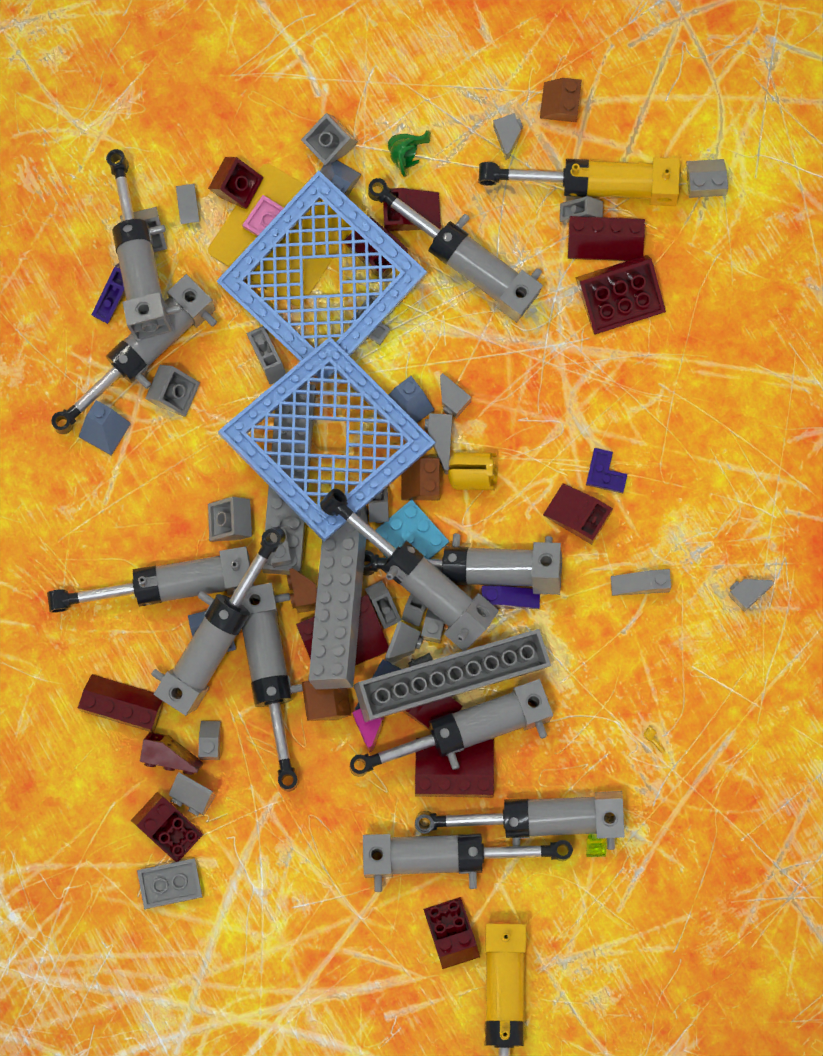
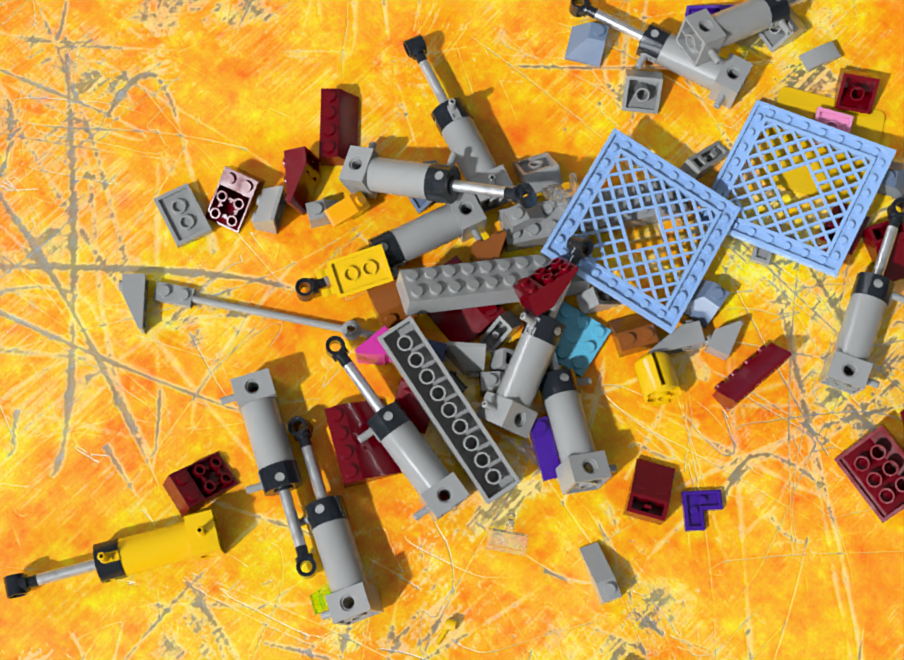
camera: 65 degrees right, 5 degrees down
none -> light grey slope [119,274,149,334]
none -> light grey bar [153,281,376,341]
none -> yellow tile [315,244,394,299]
none -> light orange slope [324,191,371,227]
none -> clear plate [486,513,529,556]
none -> dark red slope [513,257,579,316]
none -> clear plate [541,173,578,208]
none -> dark red slope [712,343,792,412]

